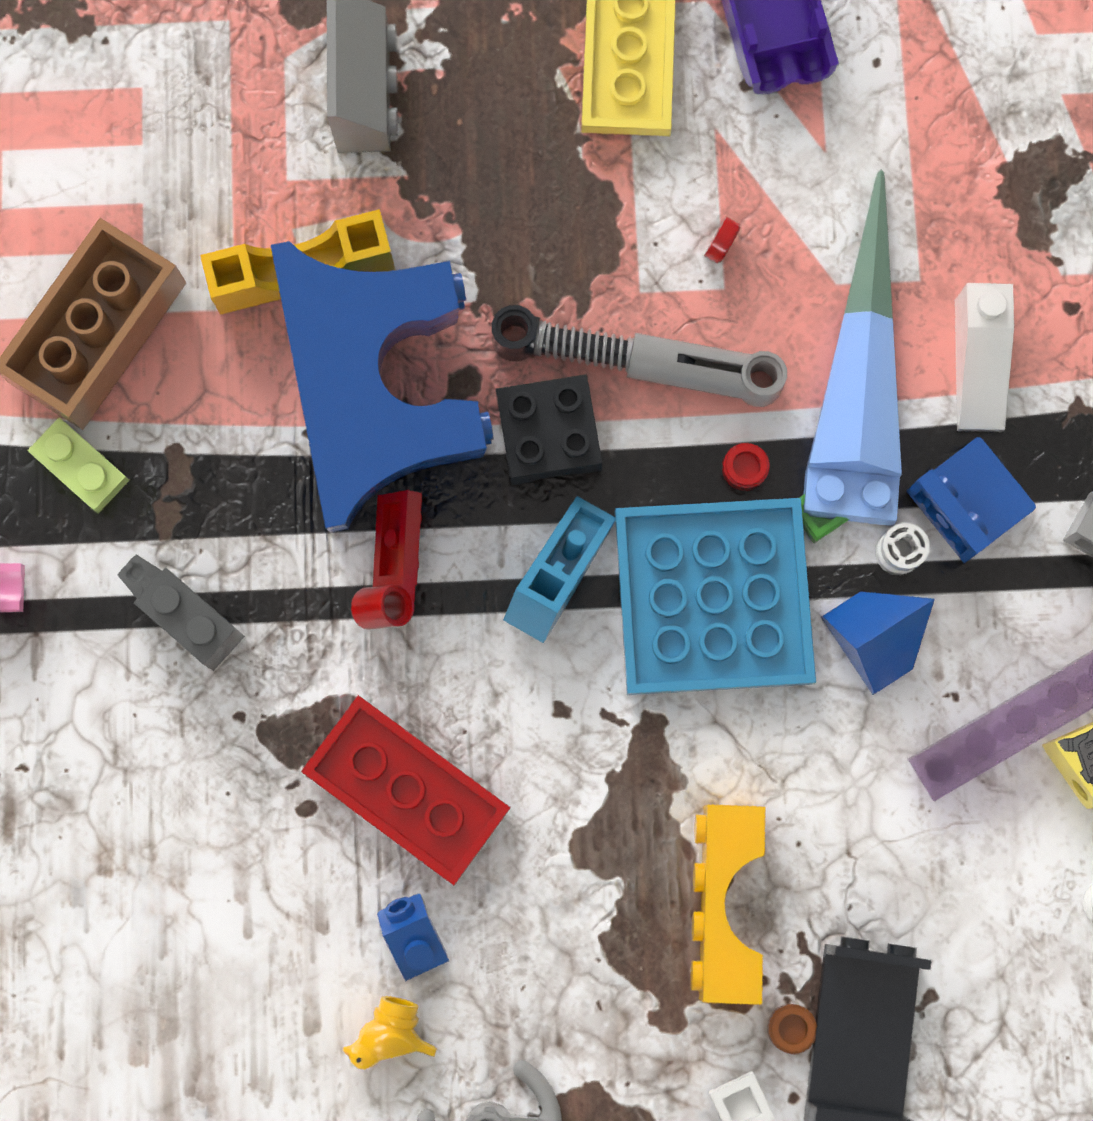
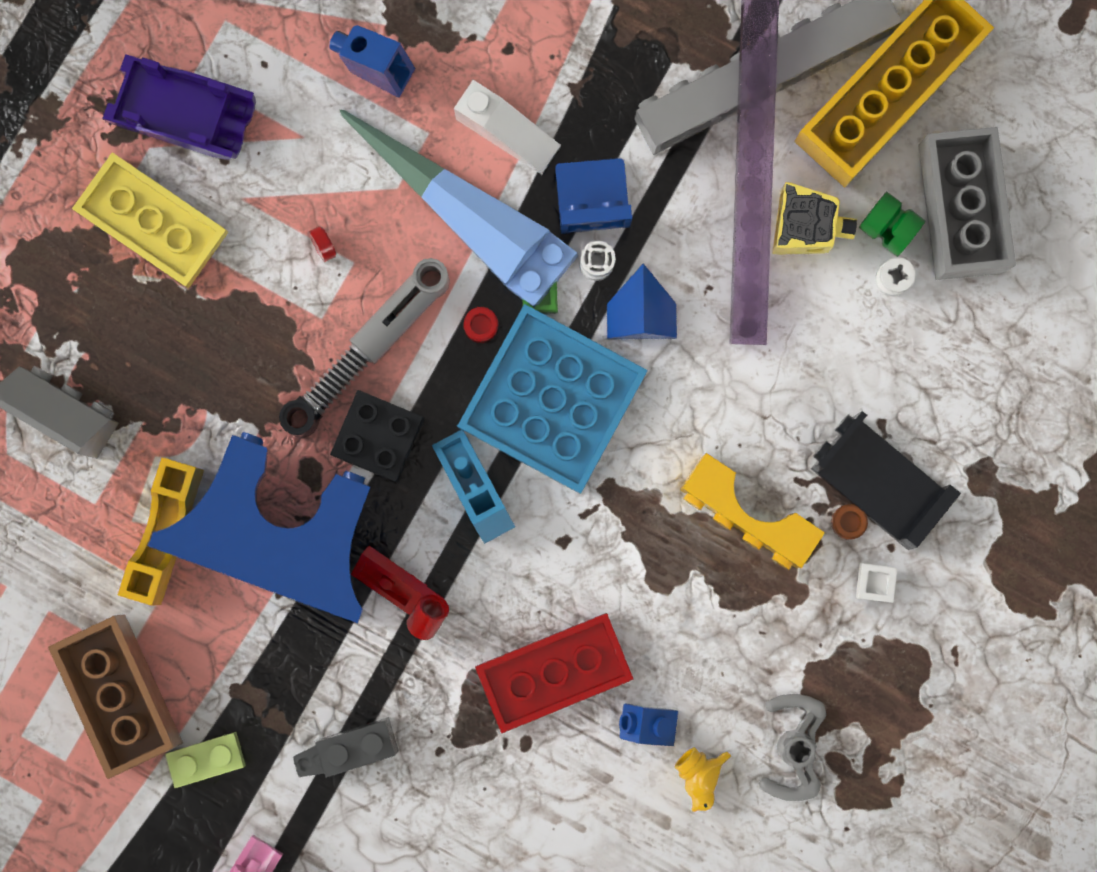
camera: 60 degrees left, 5 degrees up
none -> blue torso [329,25,416,98]

